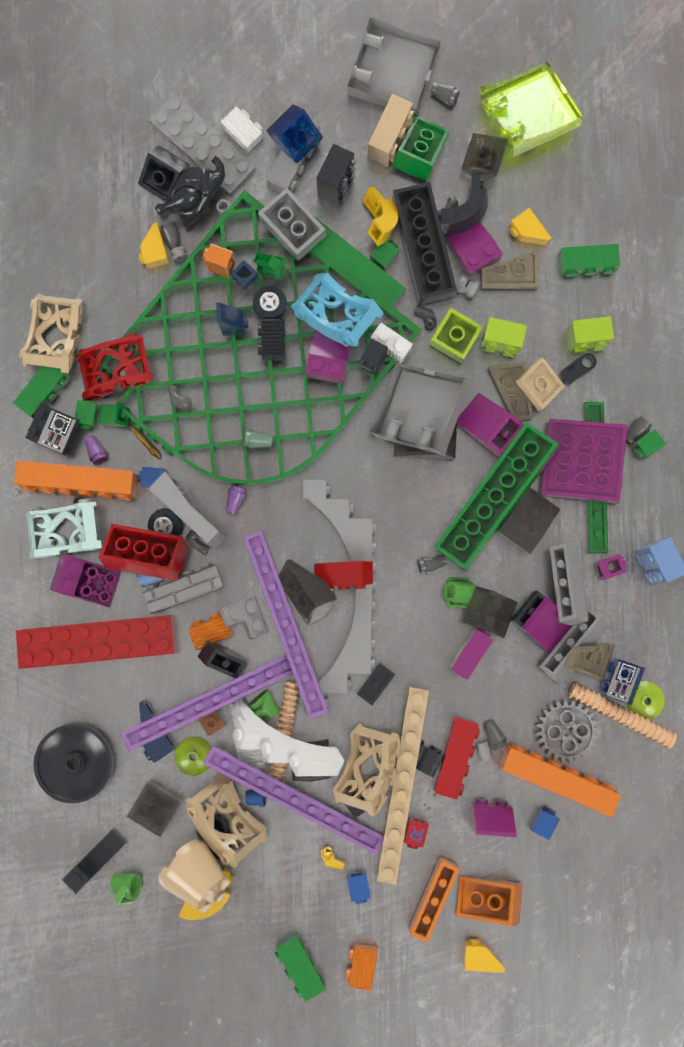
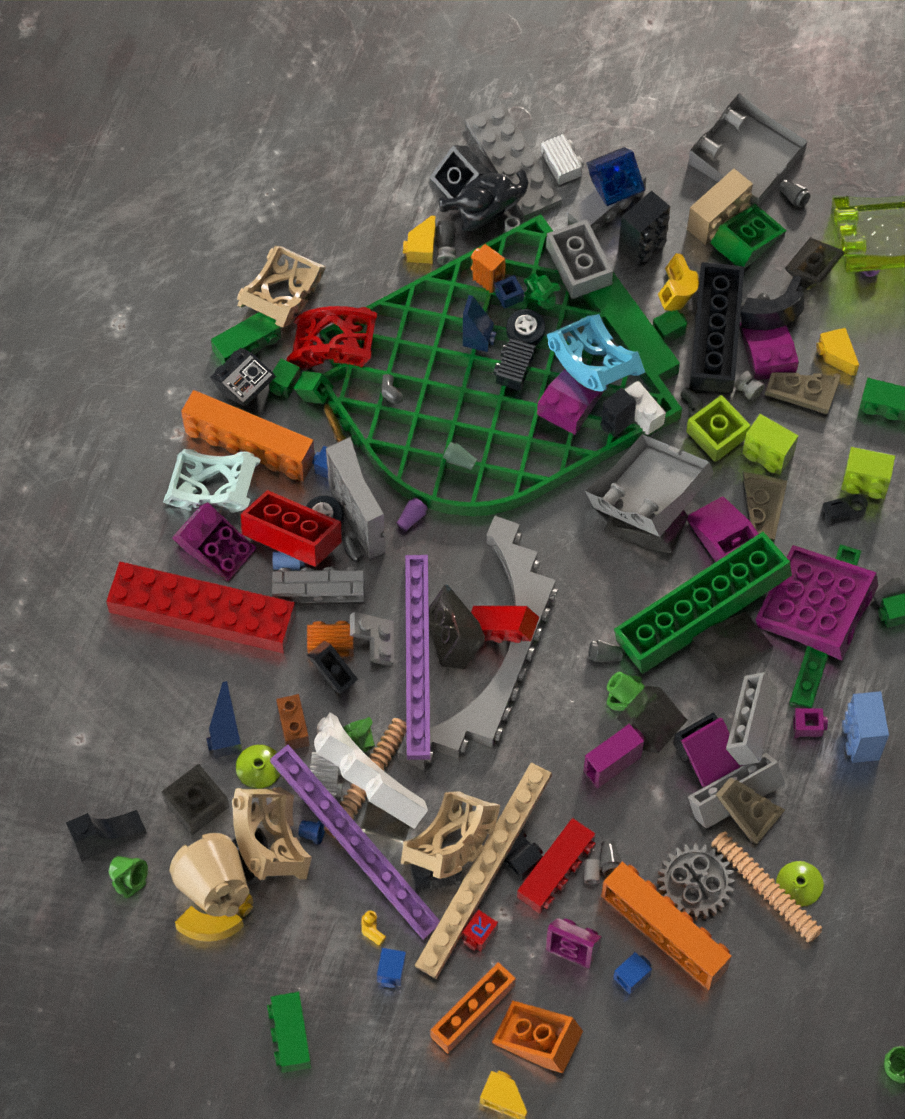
camera: 20 degrees right, 20 degrees down
black dish [33,724,113,803] -> none
medium lavender cone [84,435,107,465] -> none
medium lavender plate [121,655,293,752] -> none
orange brick [345,943,378,991] -> none
black plate [357,663,395,705] -> none
tan plate [515,357,565,411] -> none
clear blue slope [601,659,645,705] -> none

